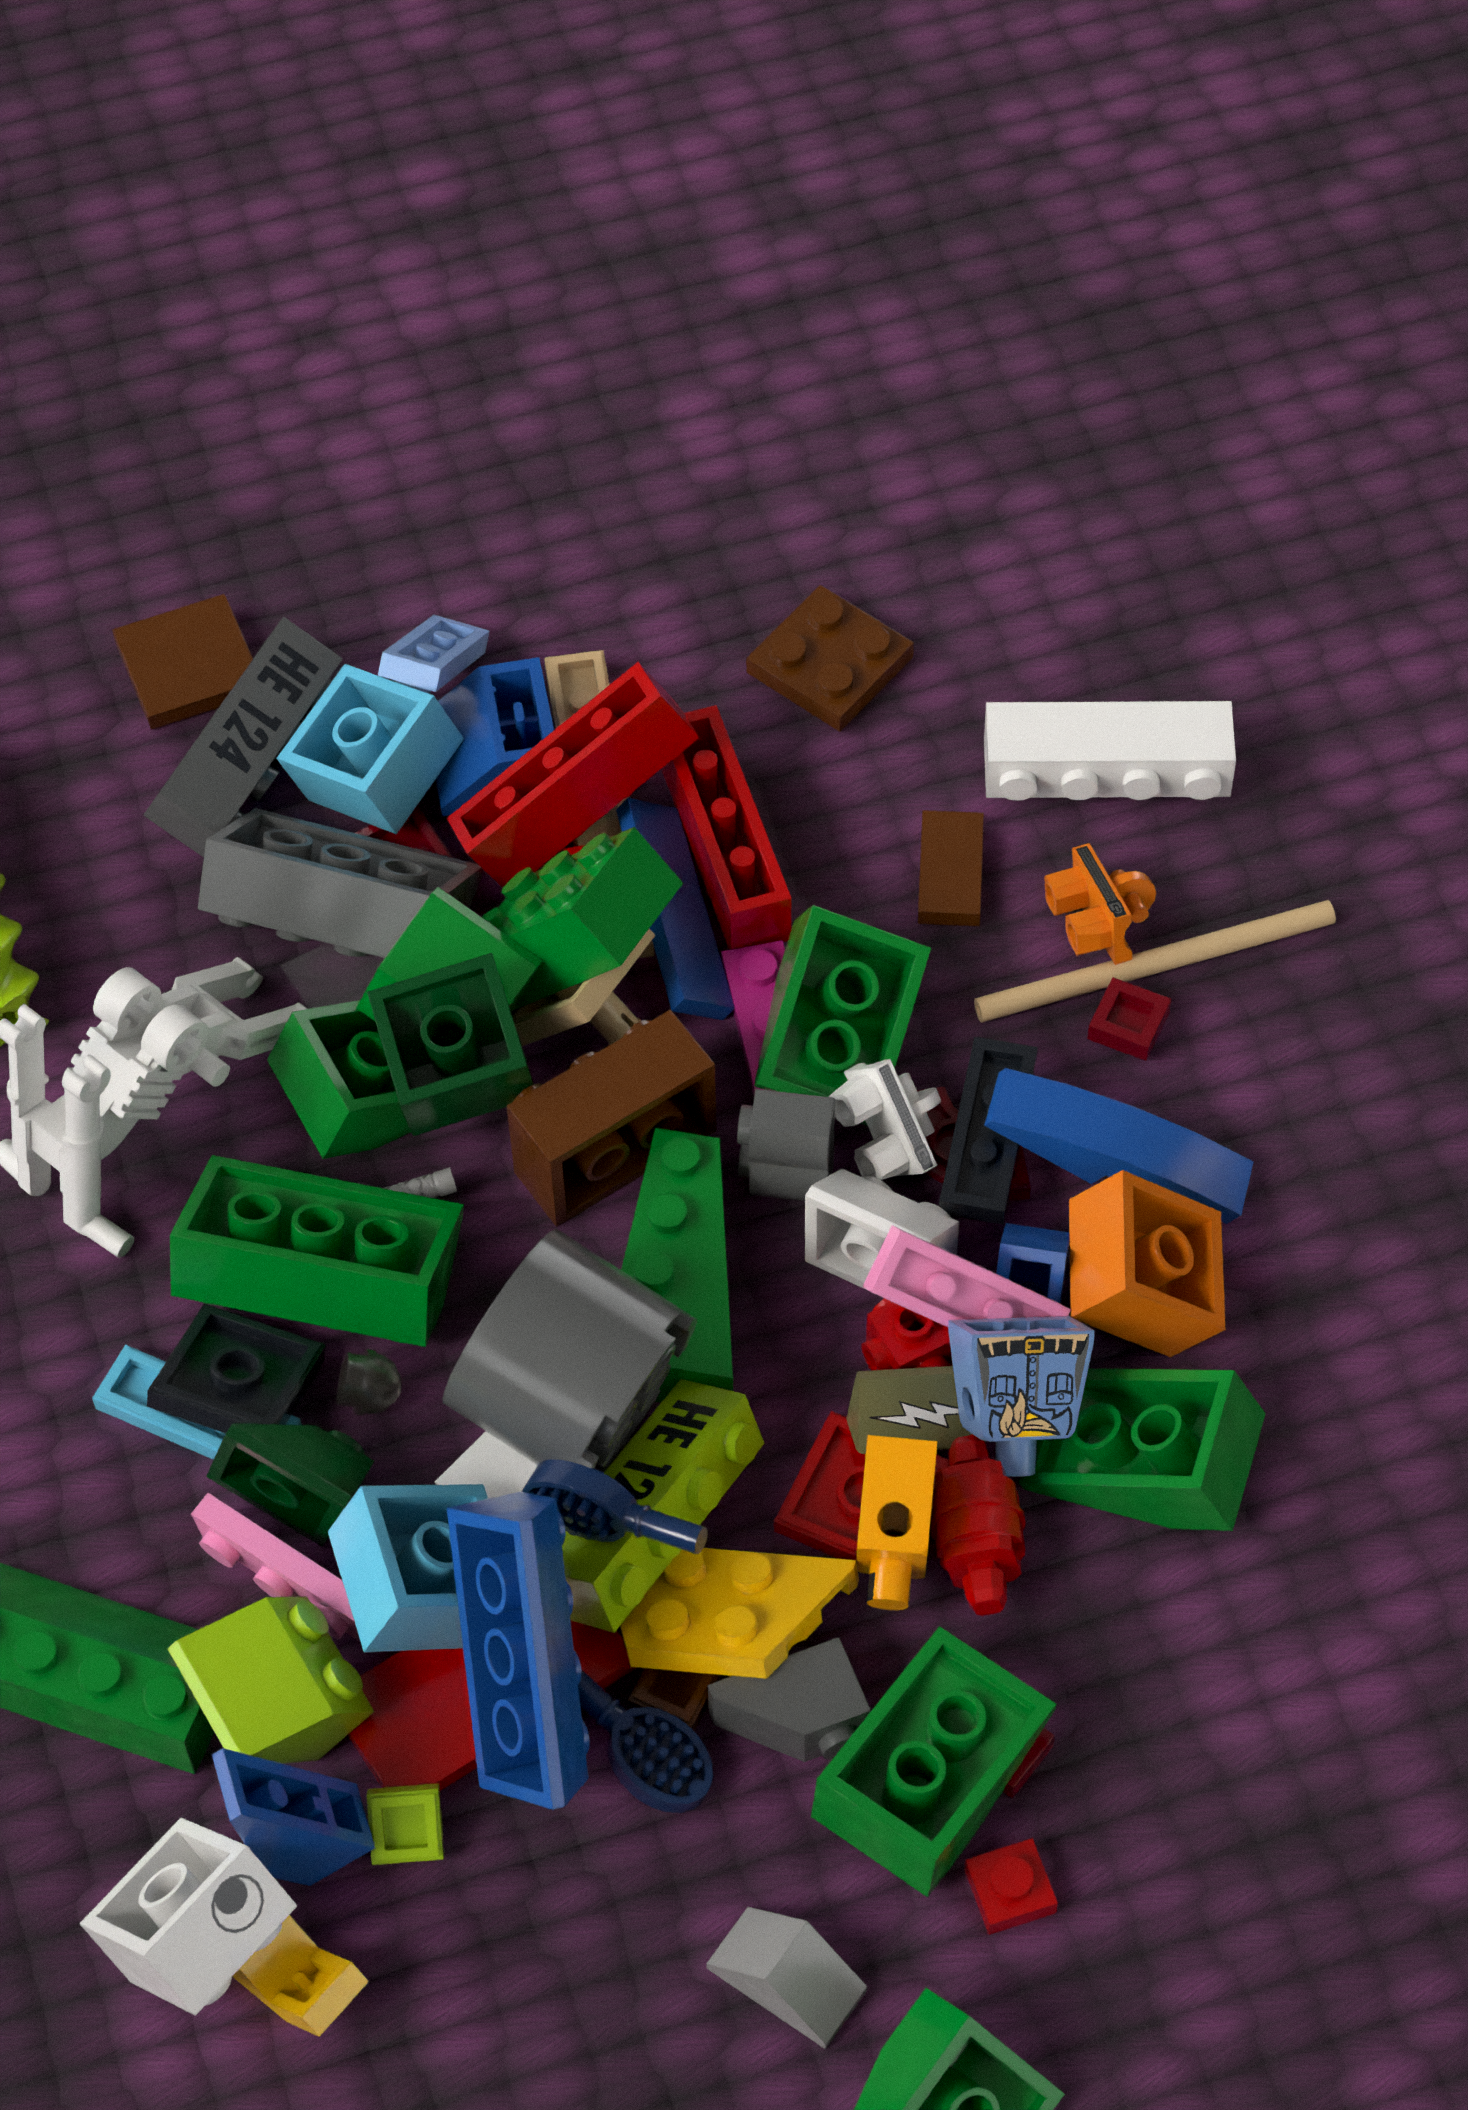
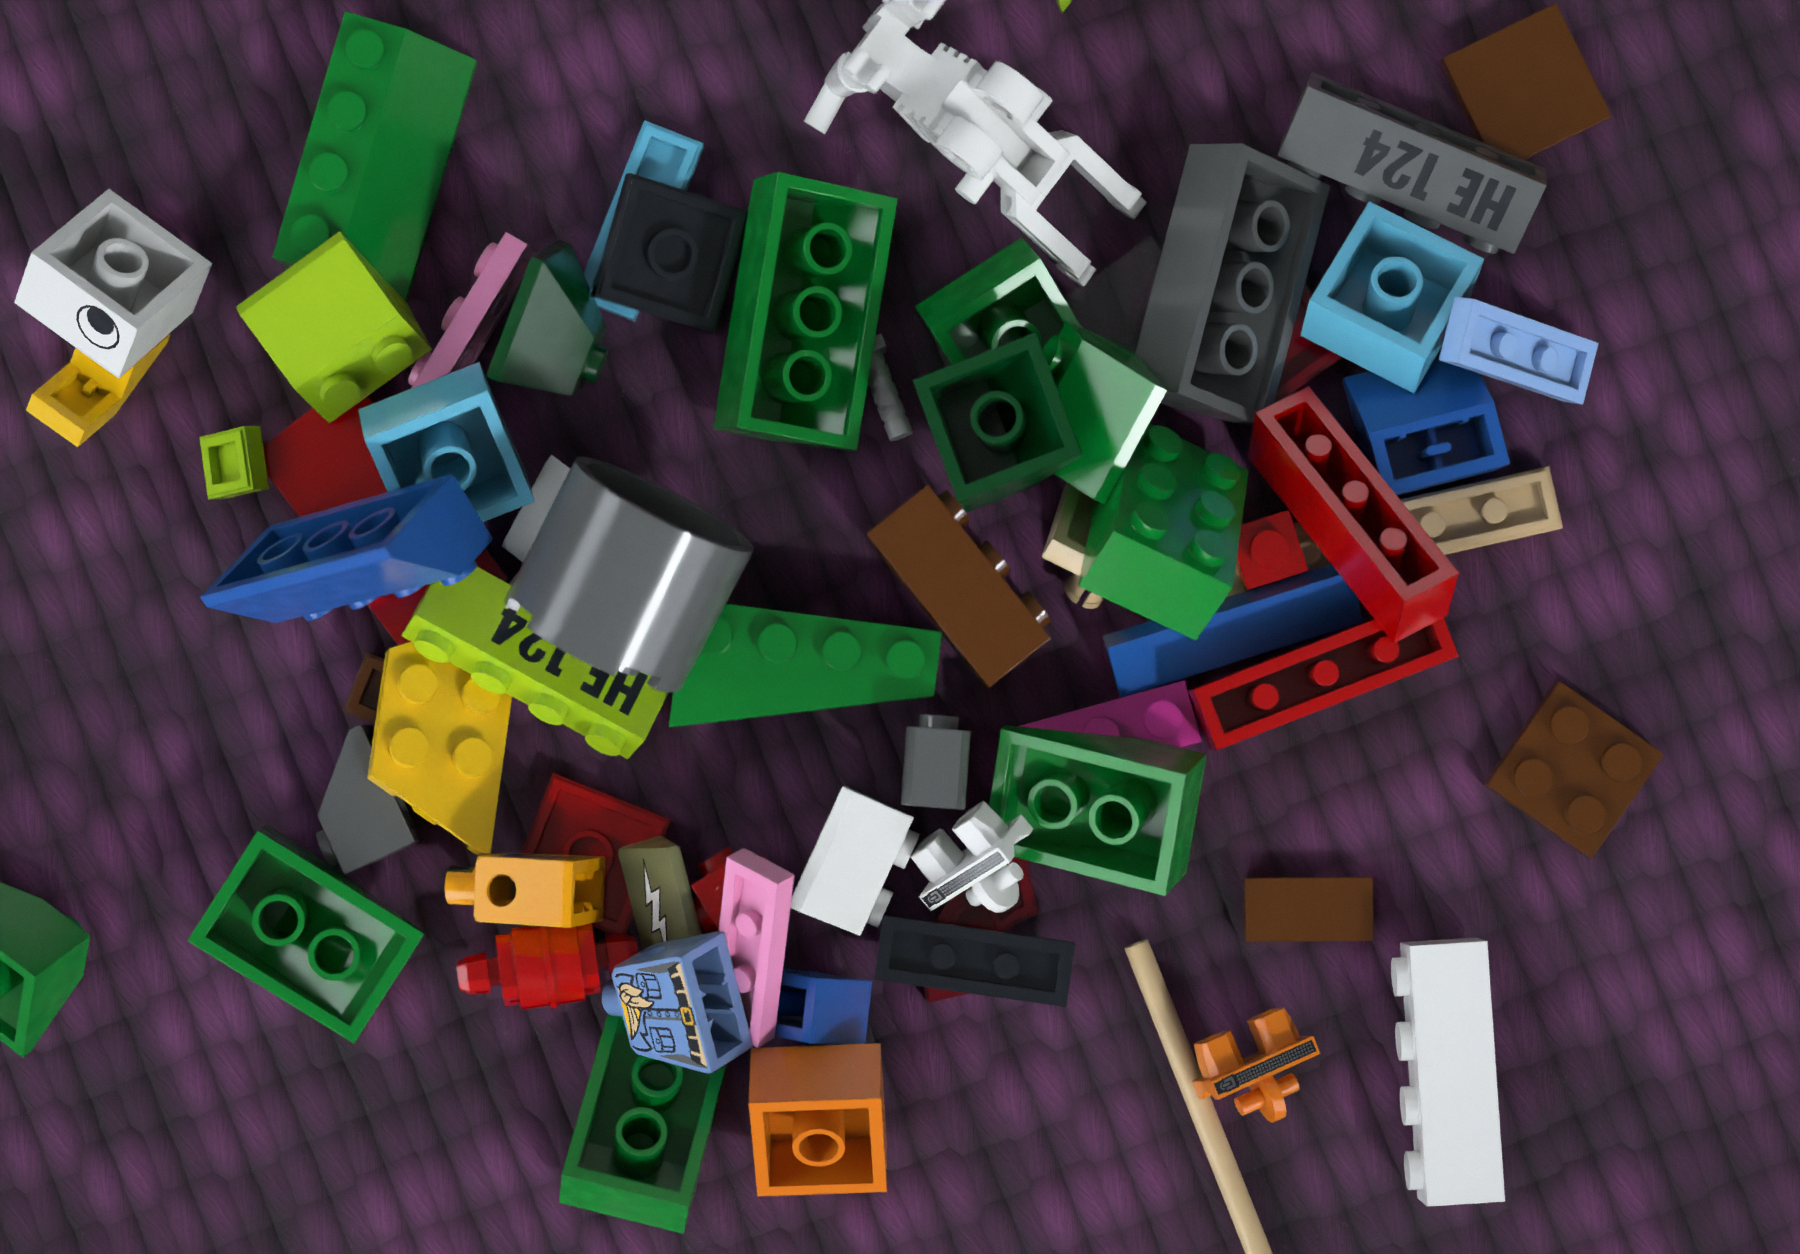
camera: 80 degrees right, 30 degrees up
blue slope [212,1748,375,1886] -> none
clear smoke plate [337,1349,402,1416] -> none
dark blue piece [522,1459,708,1554] -> none
dark blue piece [578,1669,713,1813] -> none
light grey slope [706,1907,867,2049] -> none
red plate [964,1838,1058,1935] -> none
blue slope [984,1068,1253,1224] -> none
dark red plate [1087,977,1172,1061] -> none

